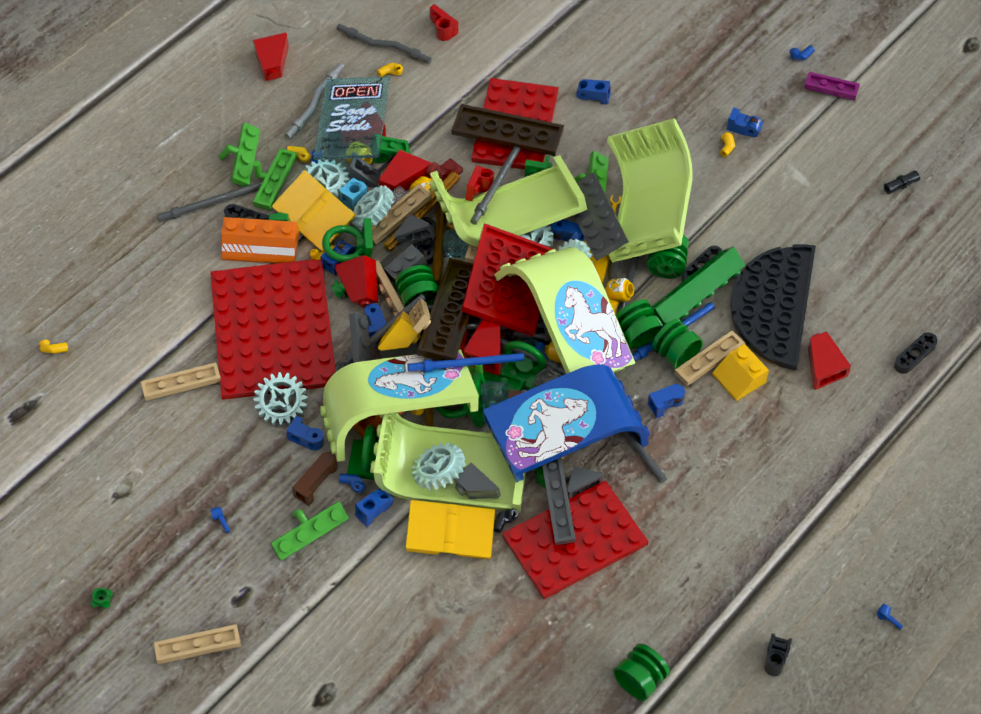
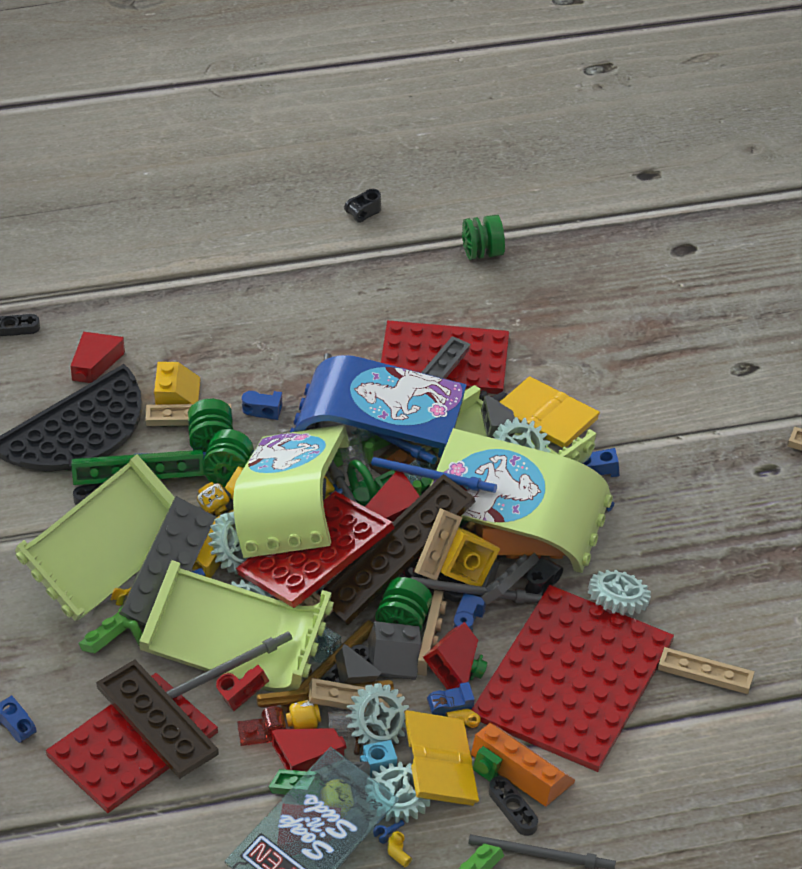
camera: 145 degrees left, 10 degrees down
blue hand [211,507,231,533] -> none
bright green plate [253,148,297,211] -> none
bright green plate [270,501,349,561] -> none
blue leg [286,416,324,451] -> none
reddish brown leg [292,452,338,506] -> none
green tile [322,218,373,262] -> none
green bracket [525,155,552,177] -> none
blue hand [877,604,903,630] -> none

